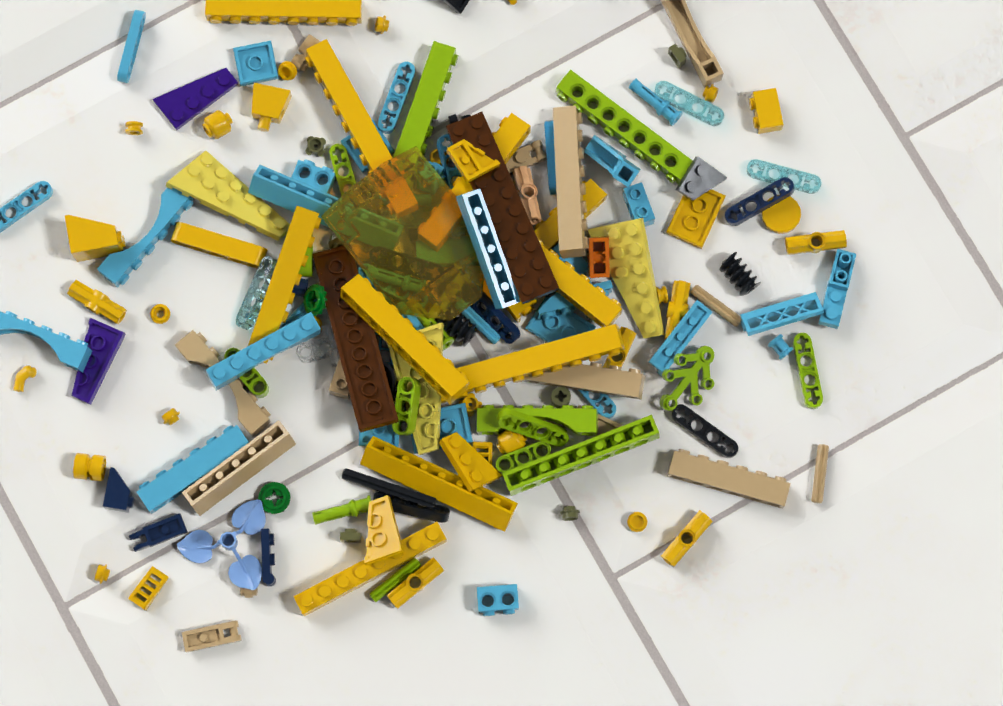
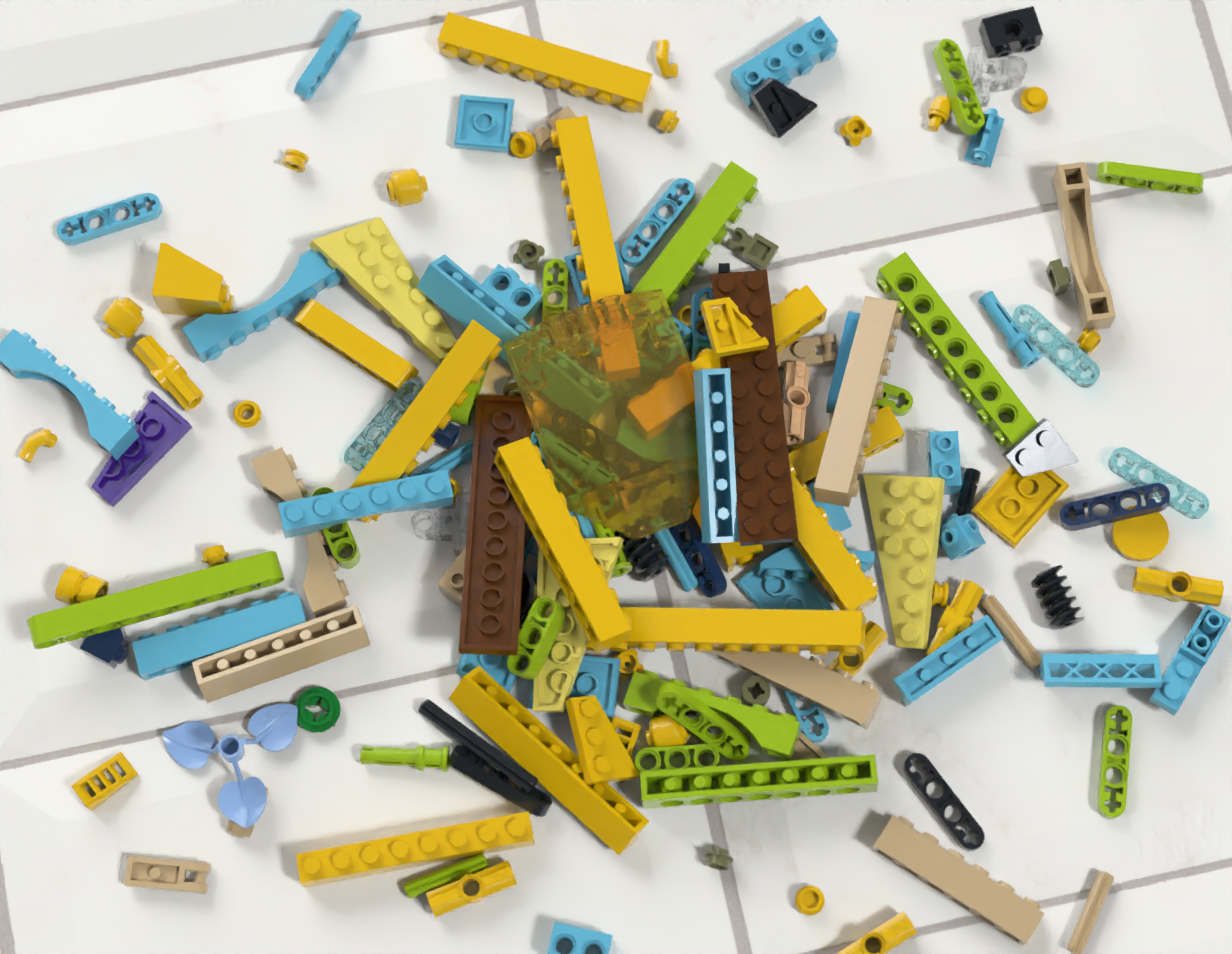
camera: 20 degrees right, 5 degrees down
yellow plate [94,564,110,584] -> none
dark blue hinge [129,513,188,552] -> none
dark purple wing [153,68,238,130] -> none
yellow torso [252,83,292,132] -> none
dark blue plate [261,528,276,587] -> none
green gear [304,284,327,316] -> none
olive plate [340,529,361,543] -> none
yellow wing [364,495,404,565] -> none
medium azure arch [584,135,641,187] -> none
orange brick [587,237,610,278] -> none
lime plant [660,346,714,411] -> none
yellow brick [749,88,784,134] -> none
medium azure bush [768,334,794,360] -> none
none -> lime beam [27,551,285,649]
none -> yellow head [103,297,145,339]
none -> olive plate [727,227,779,270]
none -> lime beam [875,382,913,416]
none -> medium azure brick [939,513,986,561]
none -> black axle [954,468,981,516]

